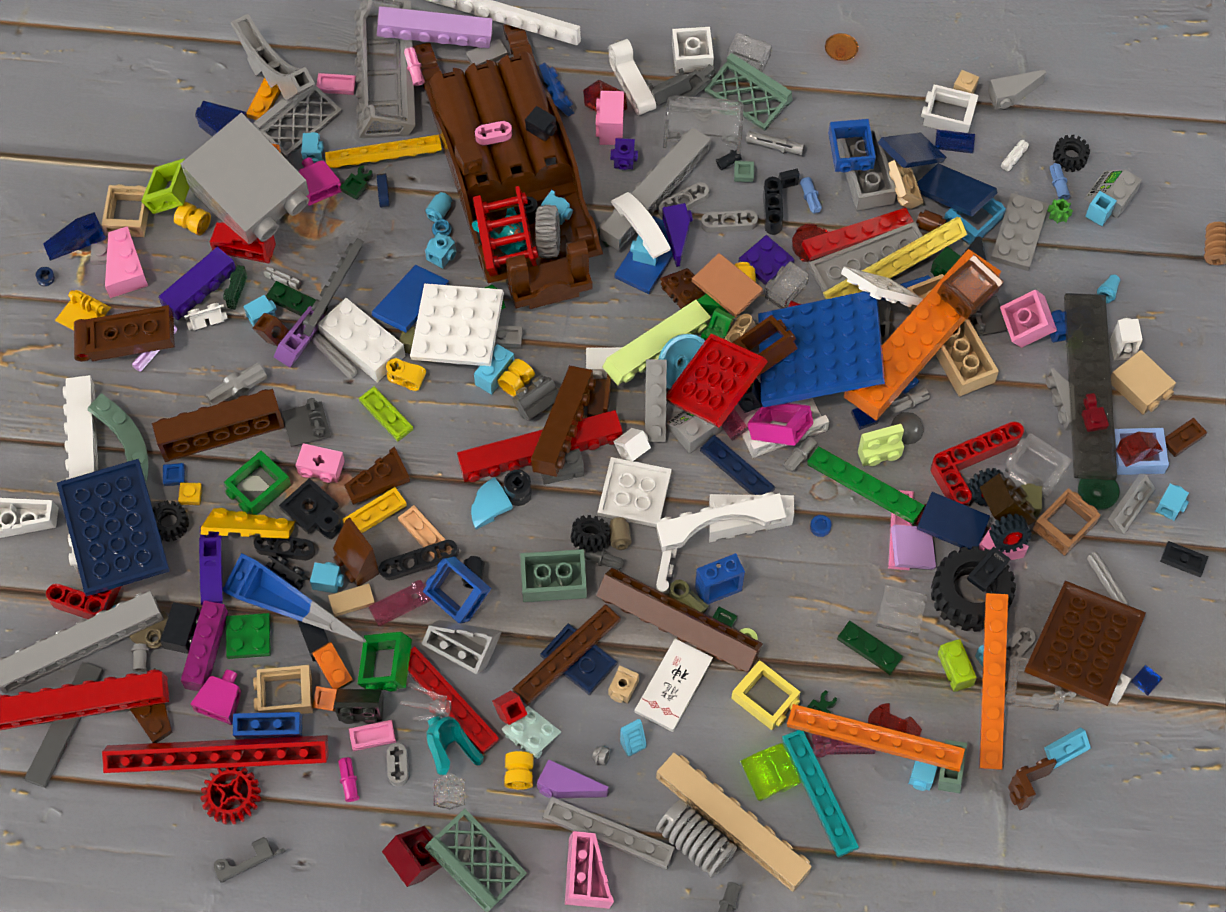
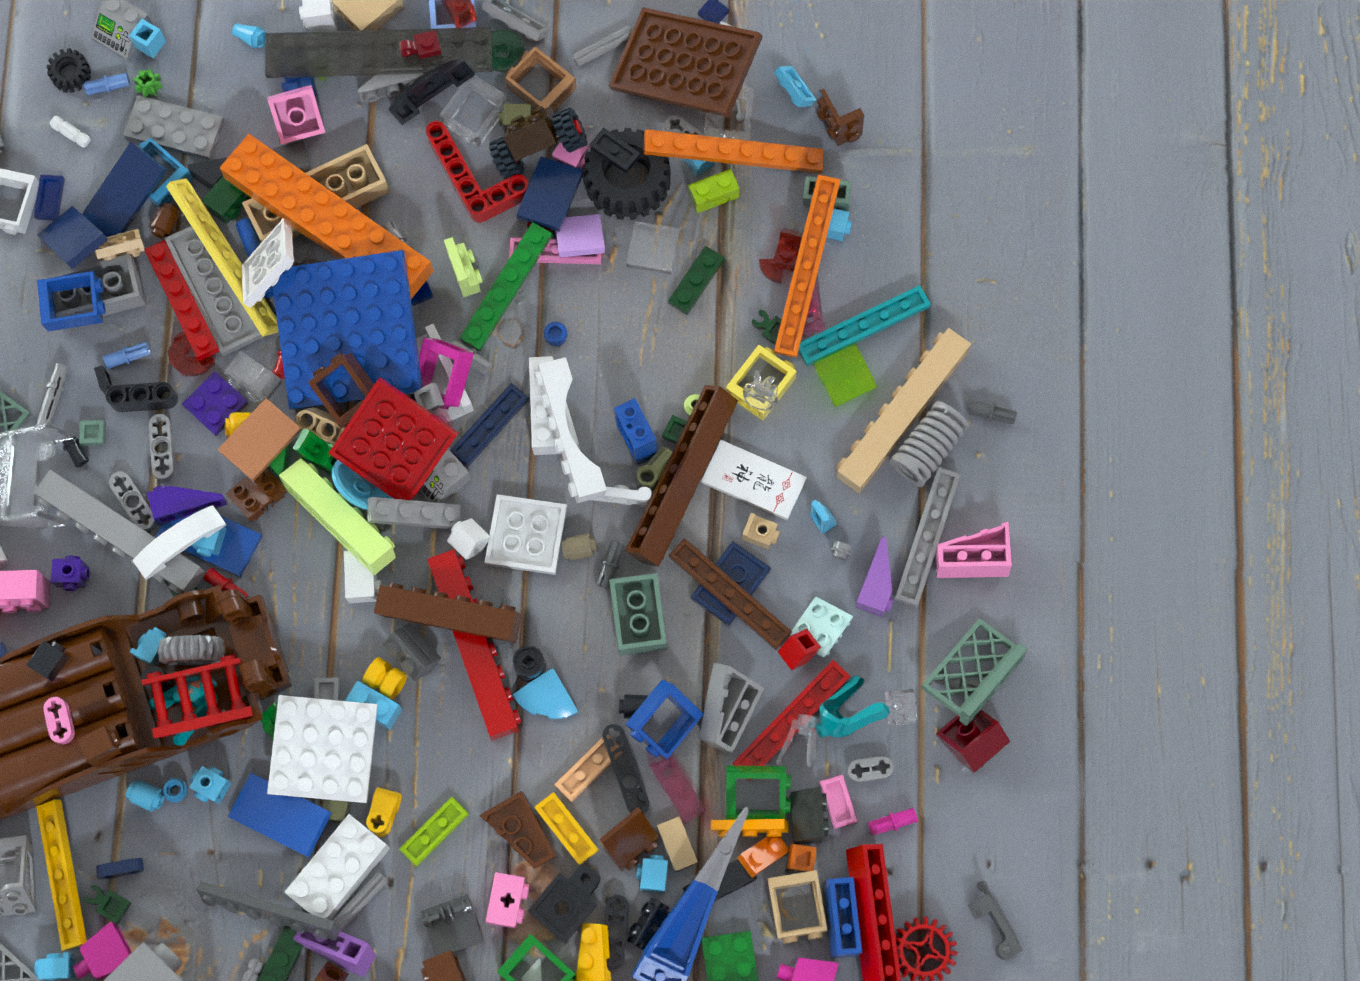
camera: 90 degrees left, 10 degrees up
yellow wheel [504,751,534,790] -> none
black tyre [570,515,610,553] -> none
reddish brown panel [587,374,612,417] -> none
dark grey hair [891,412,923,445] -> none
reddish brown window [937,255,1004,320] -> none
none -> red axle [203,568,248,598]
none -> black slope [388,58,475,125]
none -> light grey plate [414,383,444,412]
none -> light orange plate [711,819,789,838]
none -> clear piece [743,370,778,411]

